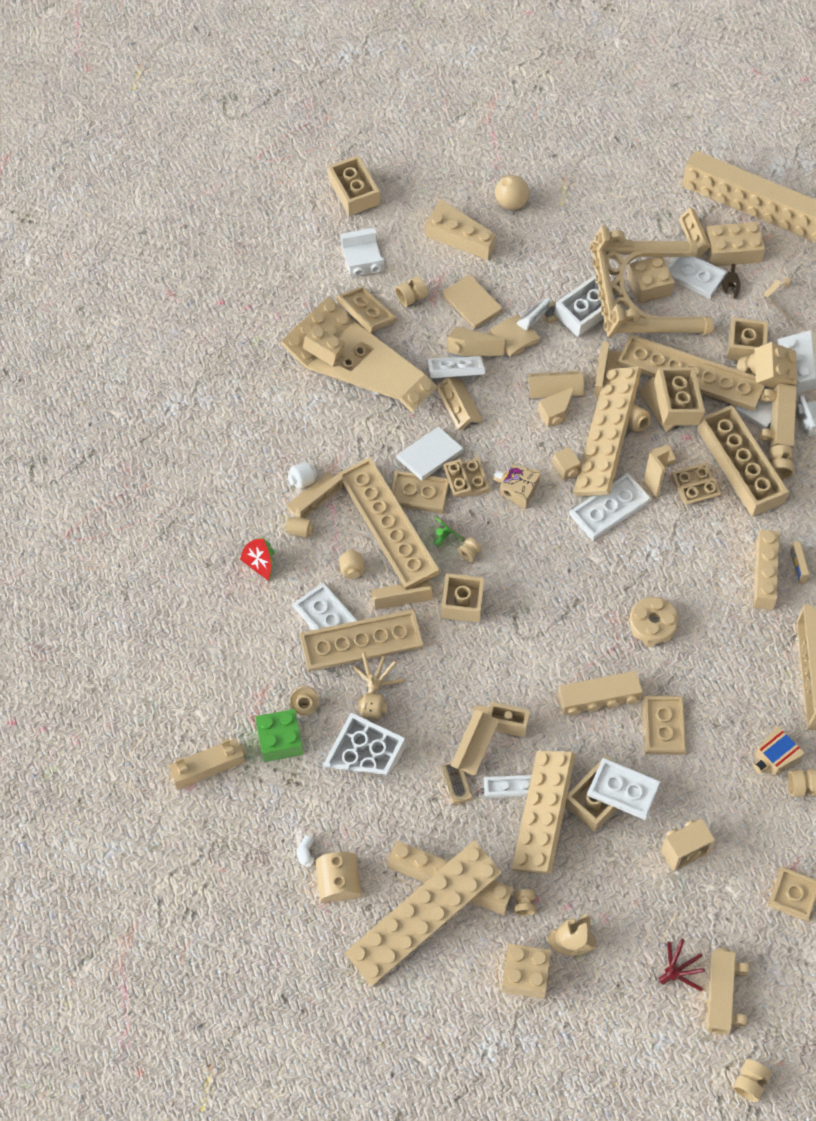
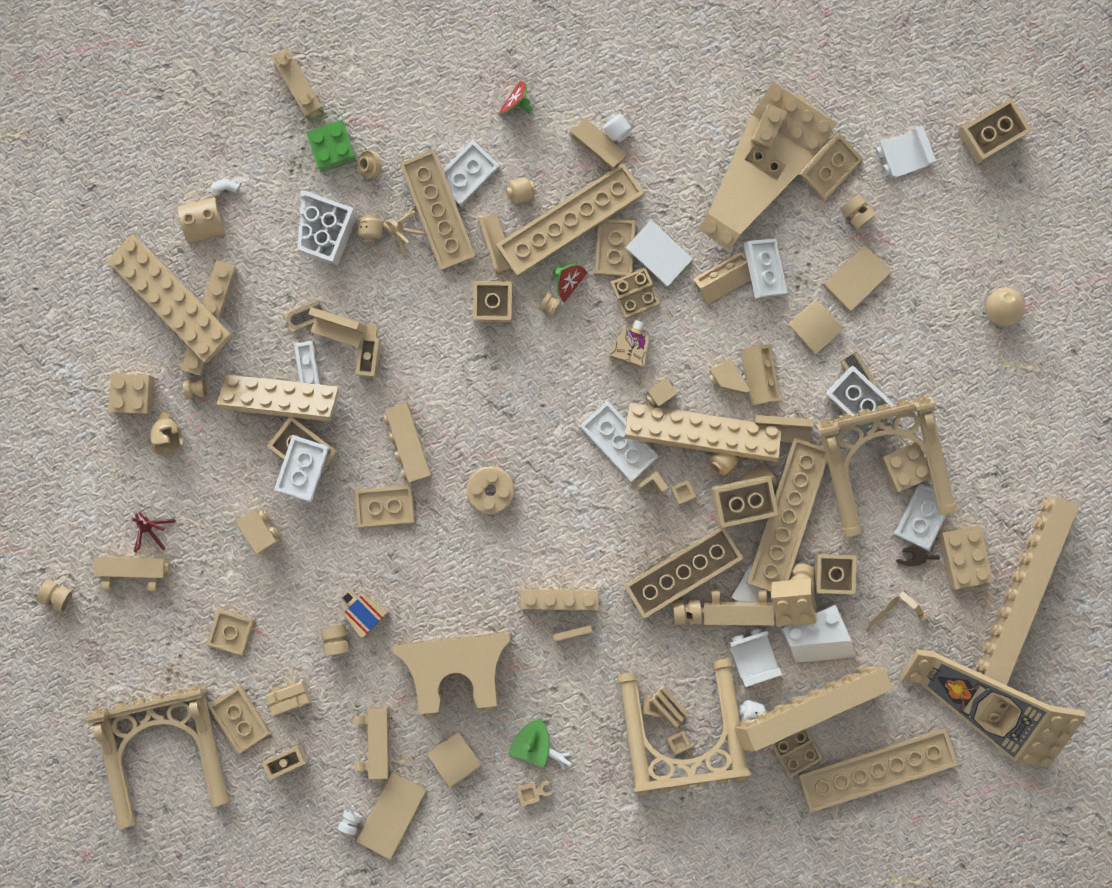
camera: 85 degrees right, 25 degrees up
tan brick [285,516,314,538] -> none
tan wedge [425,199,496,260] -> none
tan slope [447,326,506,356] -> none
white slope [517,298,550,330] -> none
tan slope [671,462,721,505] -> none
tan plate [679,208,710,258] -> none

